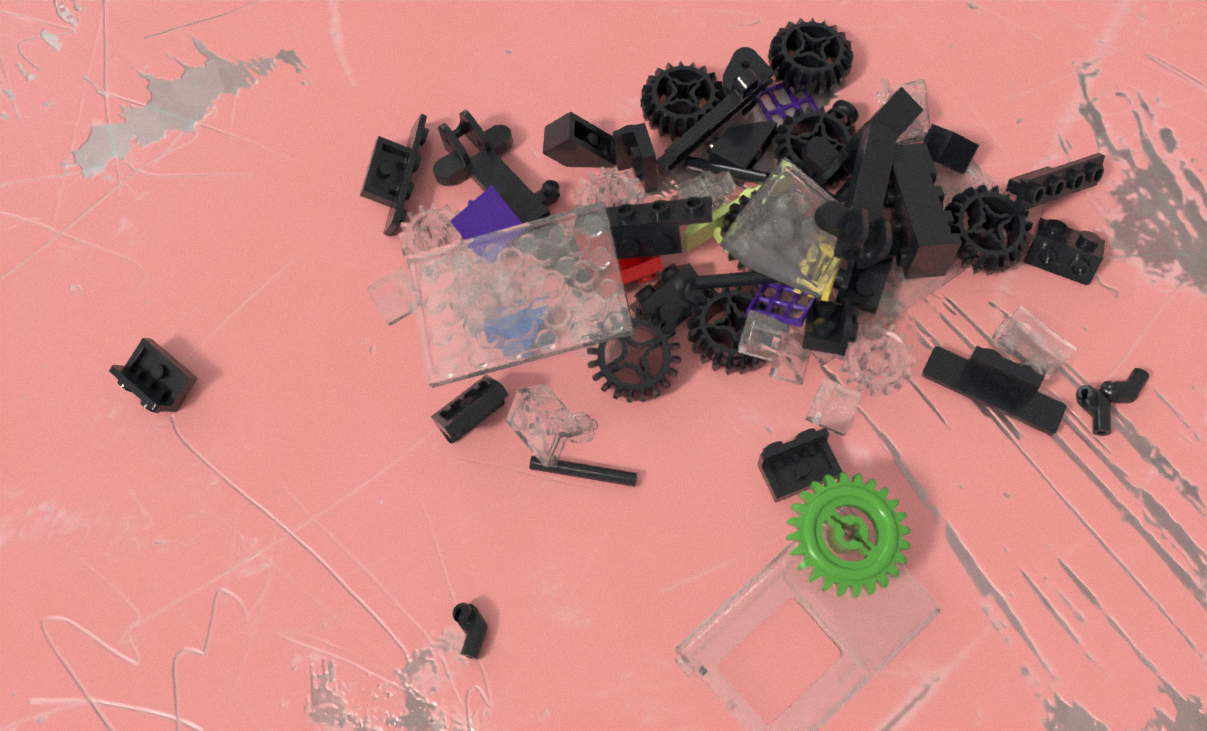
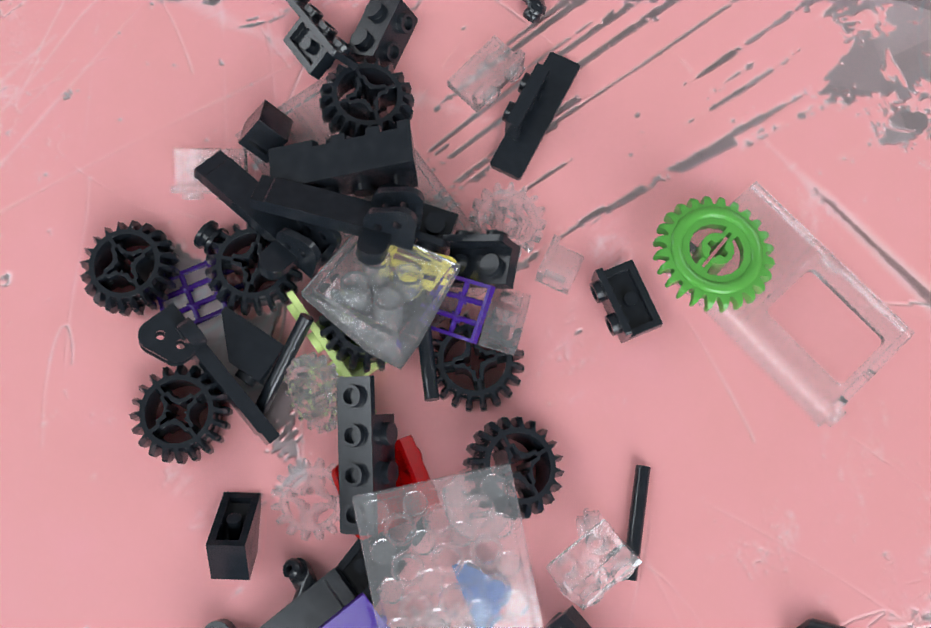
camera: 90 degrees left, 10 degrees up
black bracket [613,123,658,193] -> none
black bracket [629,263,709,334] -> none
black arm [1076,385,1111,436] -> none

